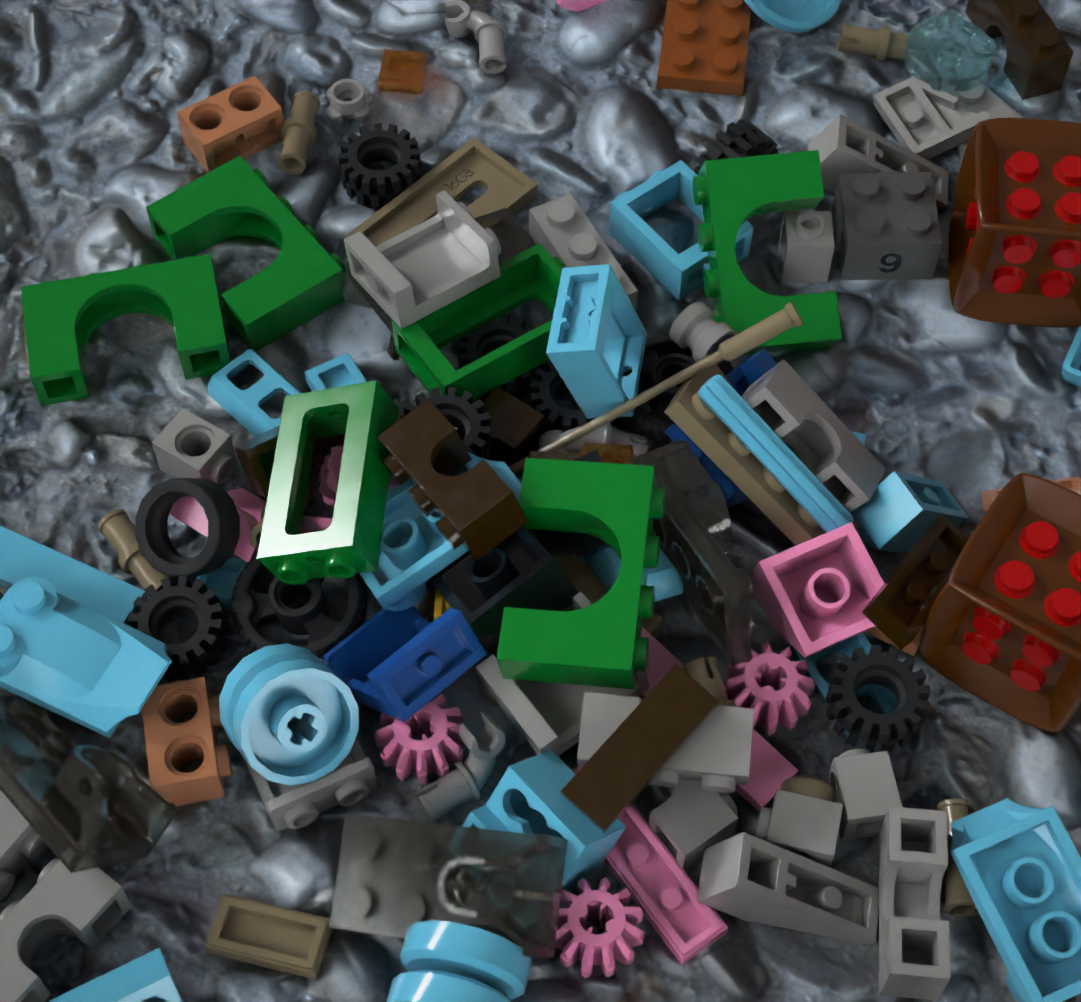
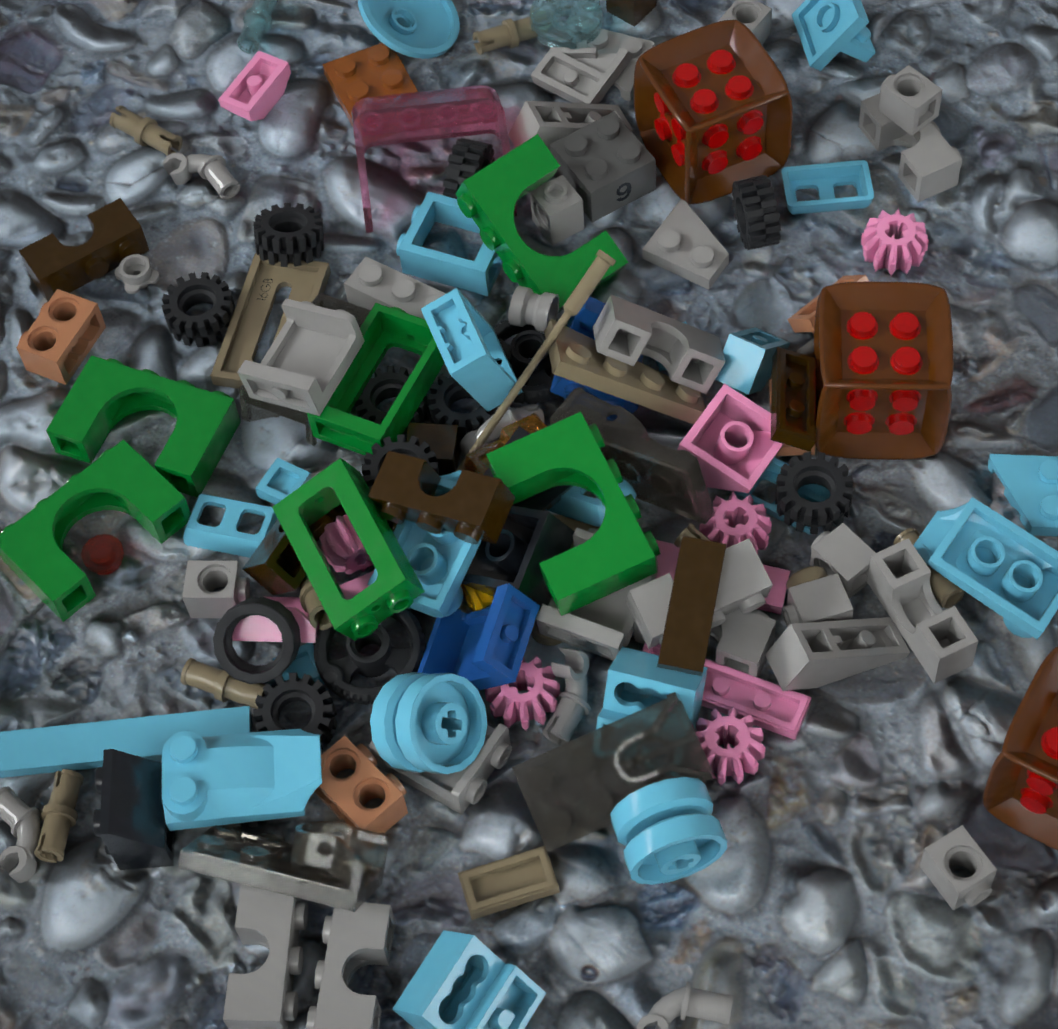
camera: 25 degrees left, 0 degrees up
dark tan pin [277,91,320,174] -> none
clear orange tile [378,49,428,95] -> none
medium azure axle [698,374,854,533] -> none
none -> dark brown arch [19,198,150,302]
none -> clear red plate [81,534,124,575]
none -> black tyre [253,203,325,267]
none -> clear pink windscreen [351,85,517,233]
none -> light grey wing [642,199,729,290]
none -> black tyre [732,175,781,250]

